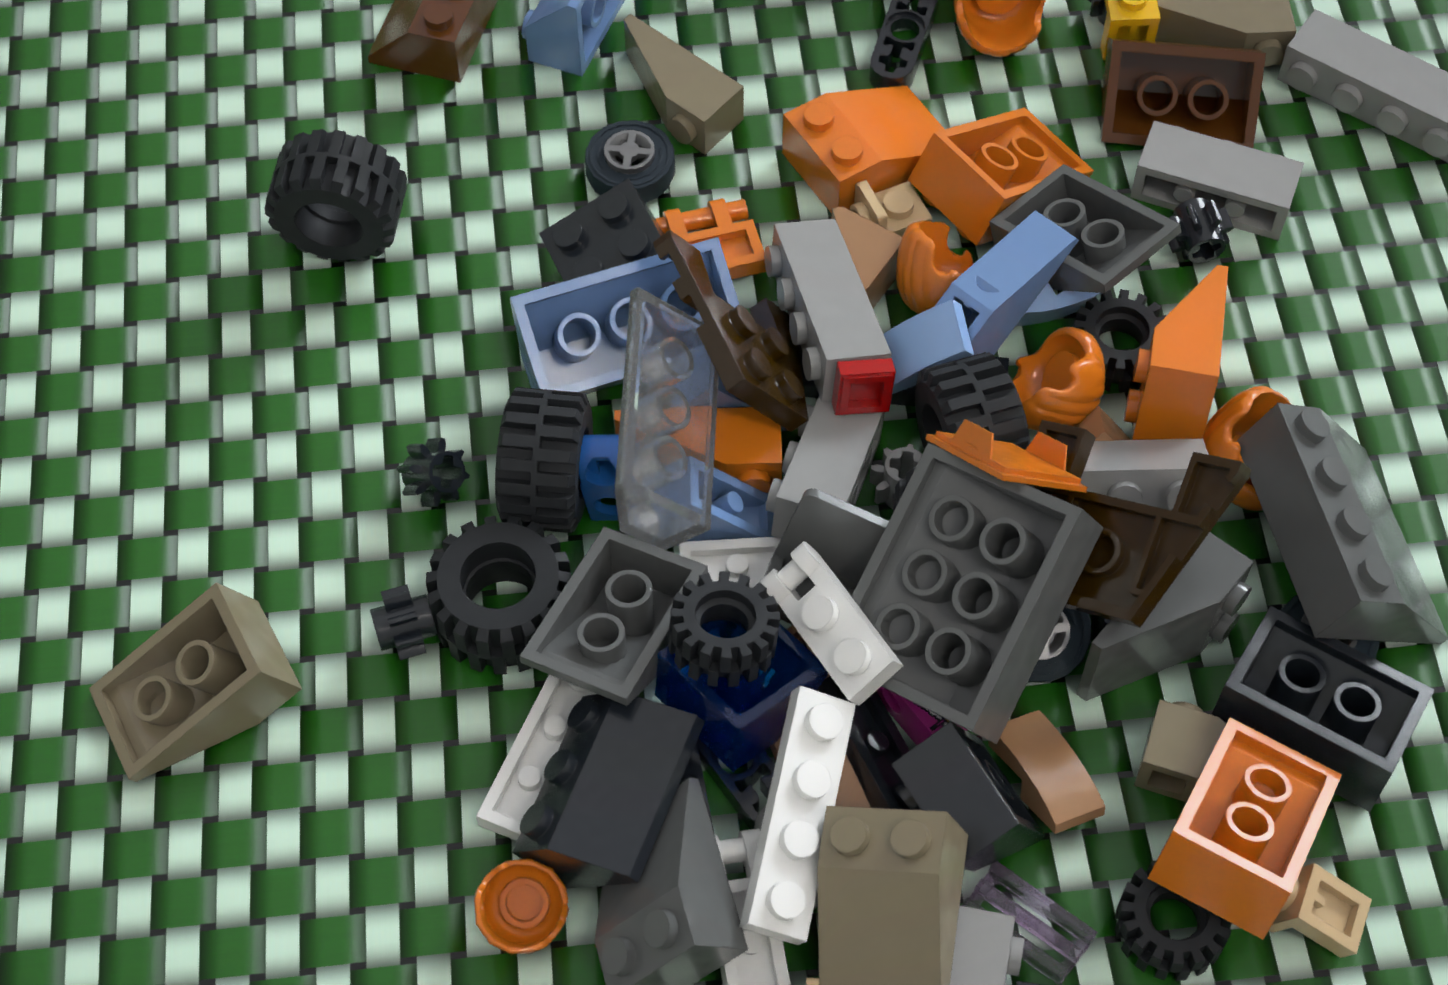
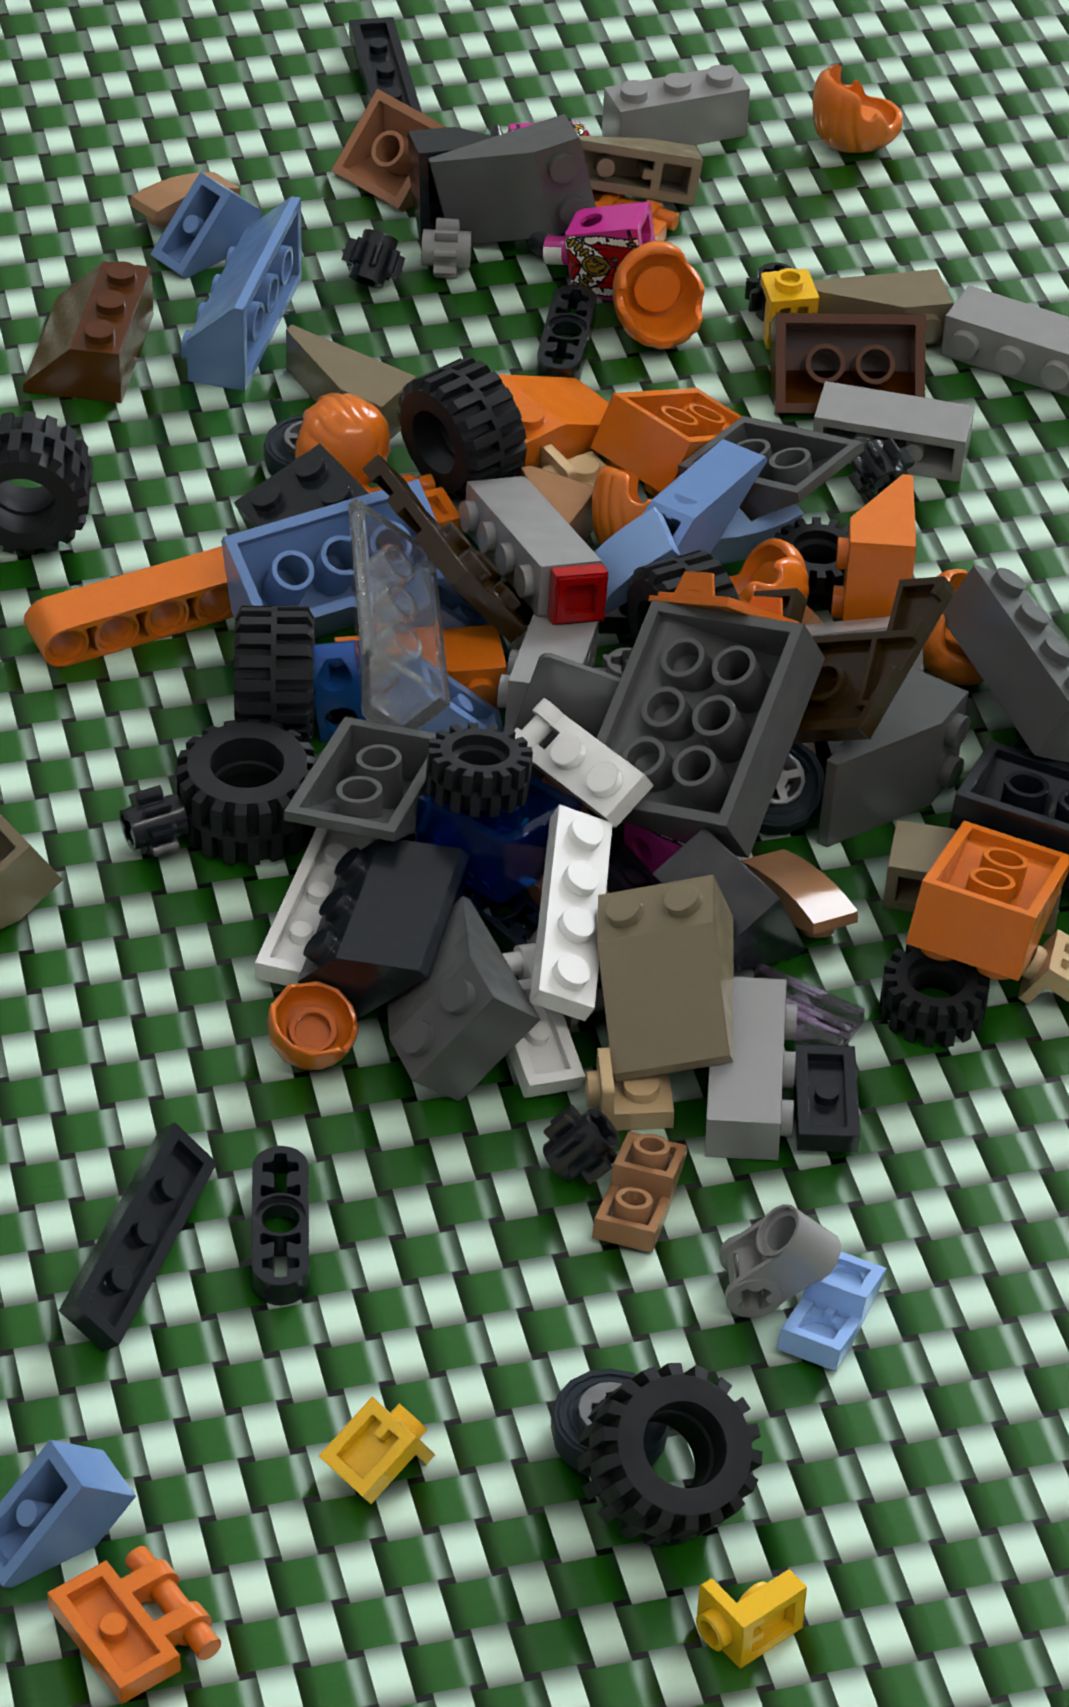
camera: 10 degrees left, 15 degrees down
black gear [396,438,470,507] -> none
none -> orange beam [23,546,234,668]
none -> orange piece [295,393,391,485]
none -> black tyre [398,357,527,501]

